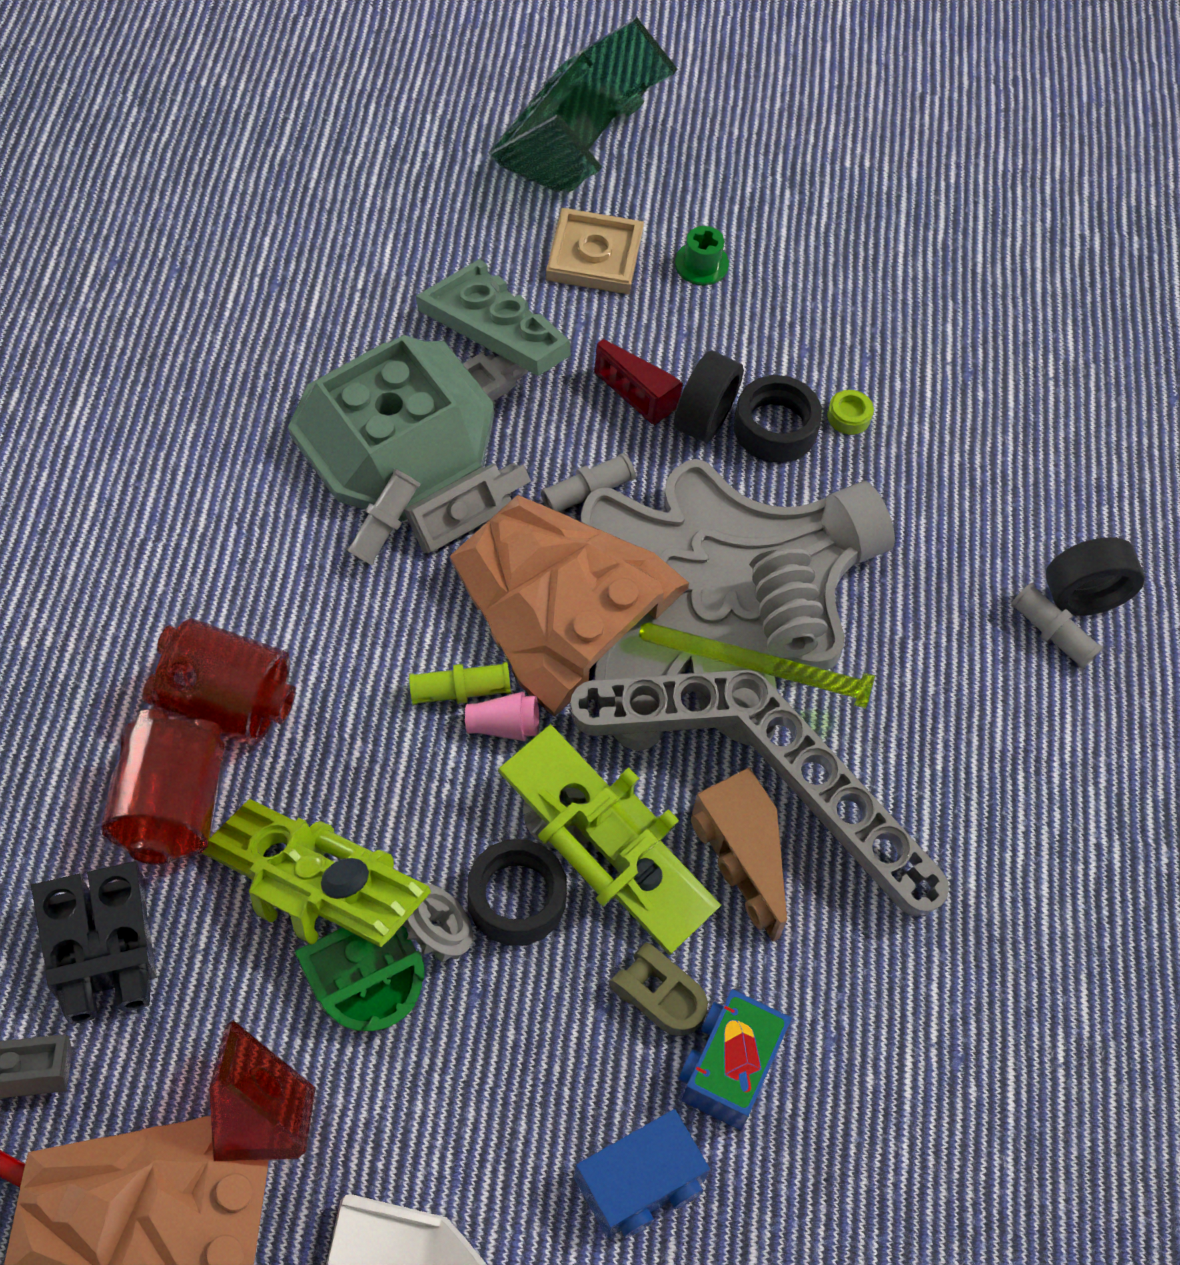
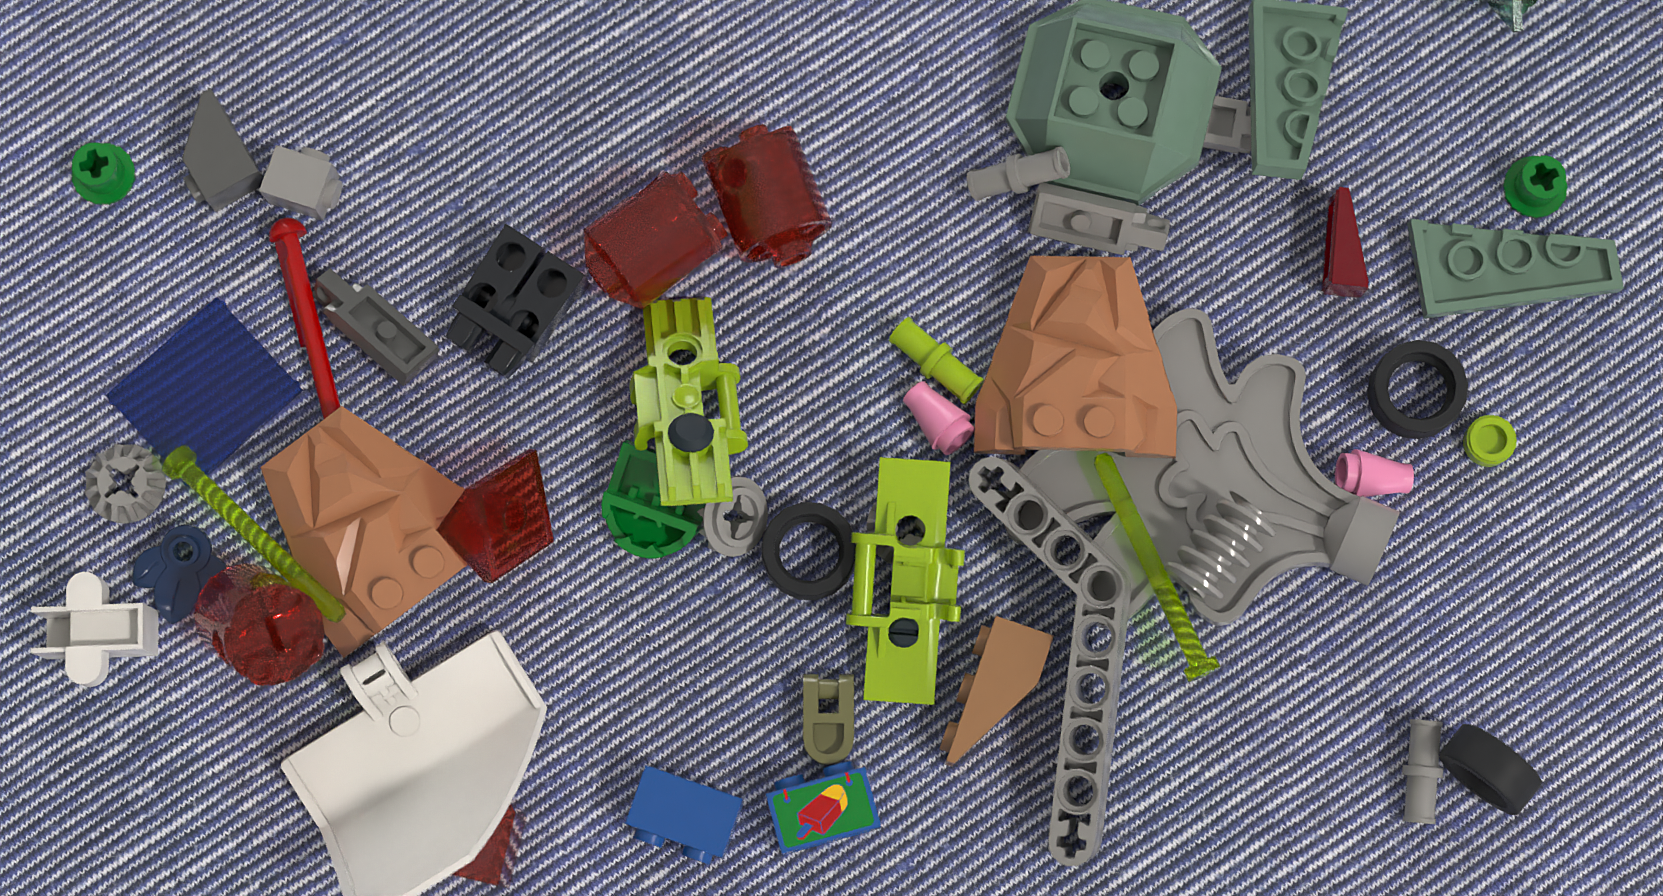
camera: 55 degrees right, 20 degrees up
light grey pin [540,453,636,512] -> none
tan tile [546,208,644,295] -> none
black tyre [673,350,744,443] -> none
none -> bright pink cone [1335,449,1414,497]
none -> sand green wing [1407,219,1624,319]

